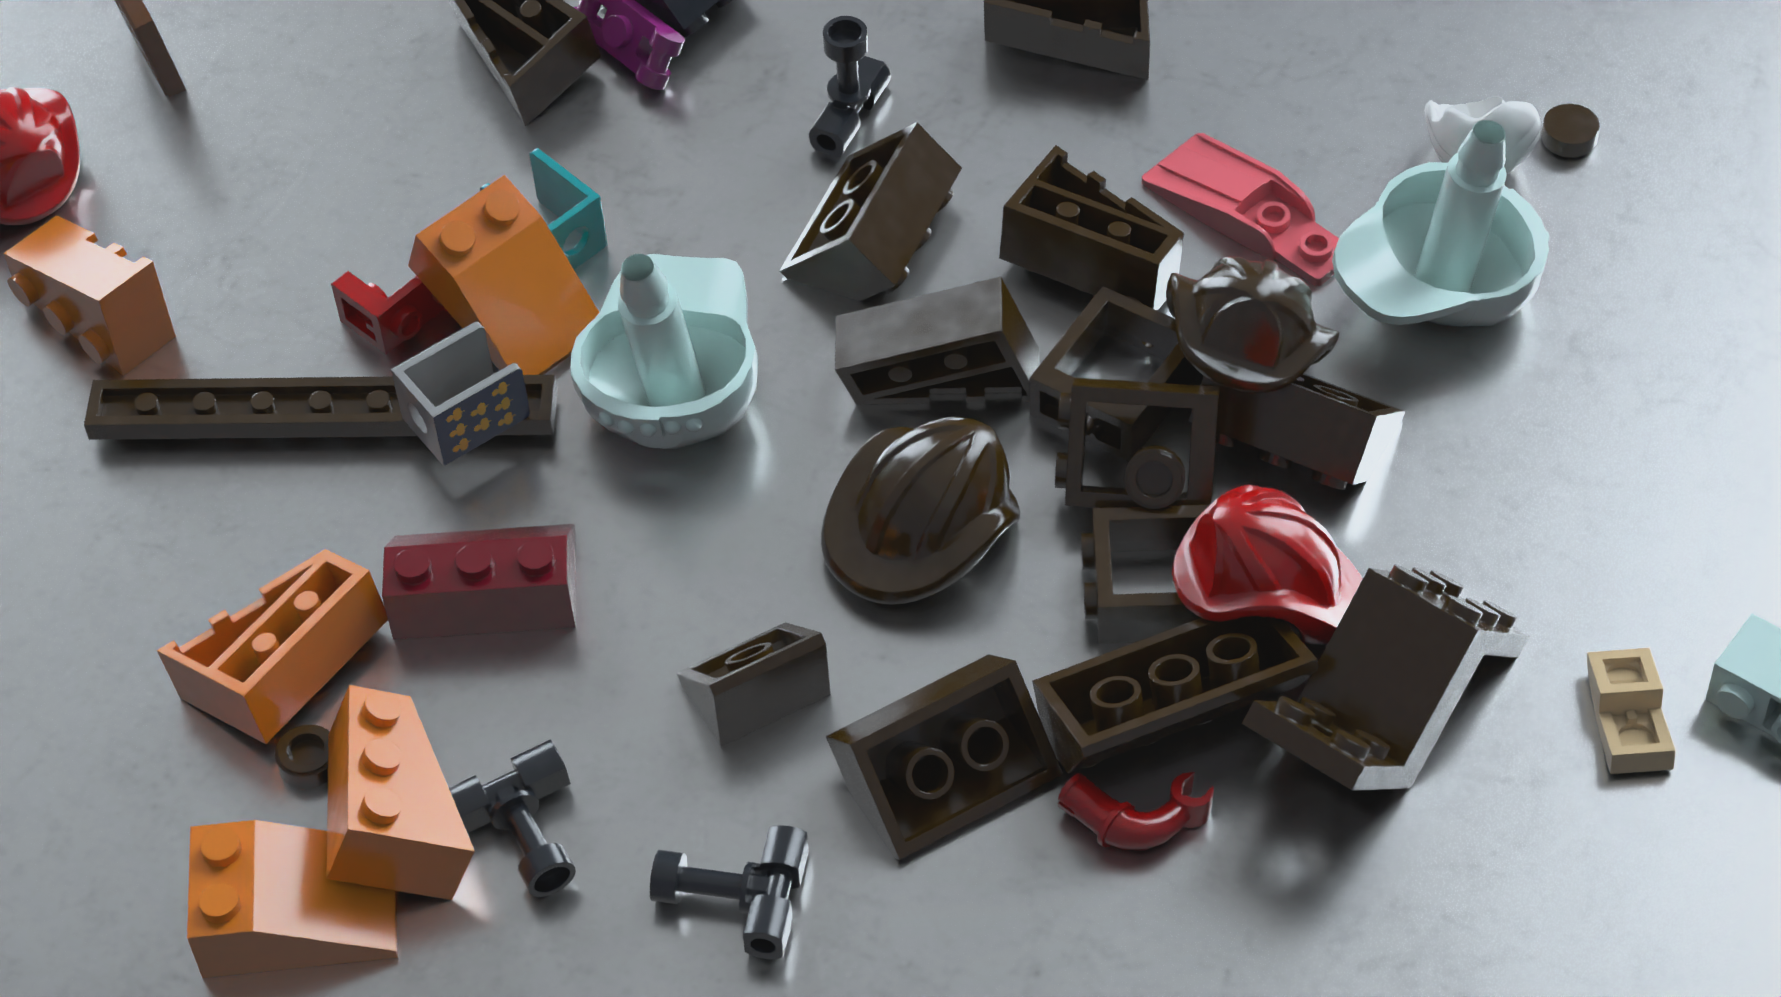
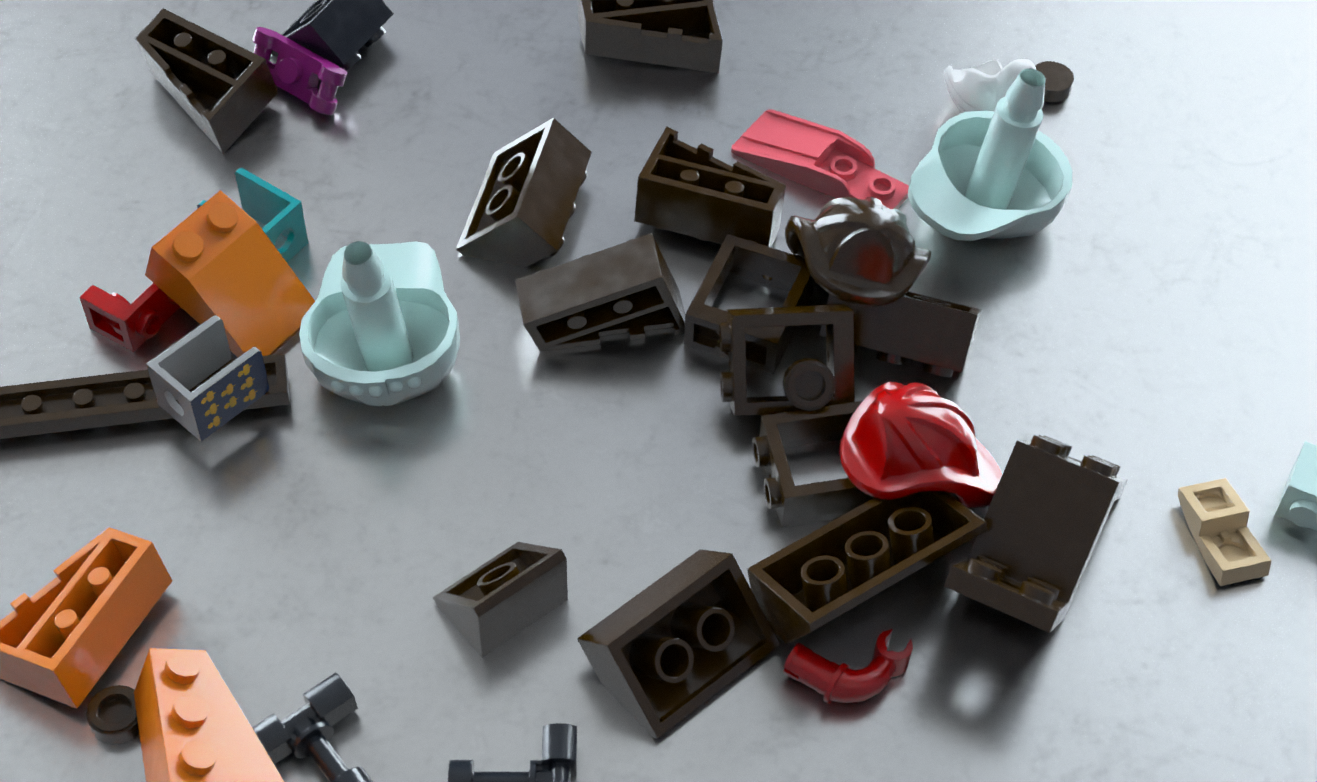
camera: 15 degrees left, 0 degrees up
dark red slope [382,524,576,640] -> none
black bar [809,16,891,158] -> none
dark brown piece [821,417,1020,605] -> none

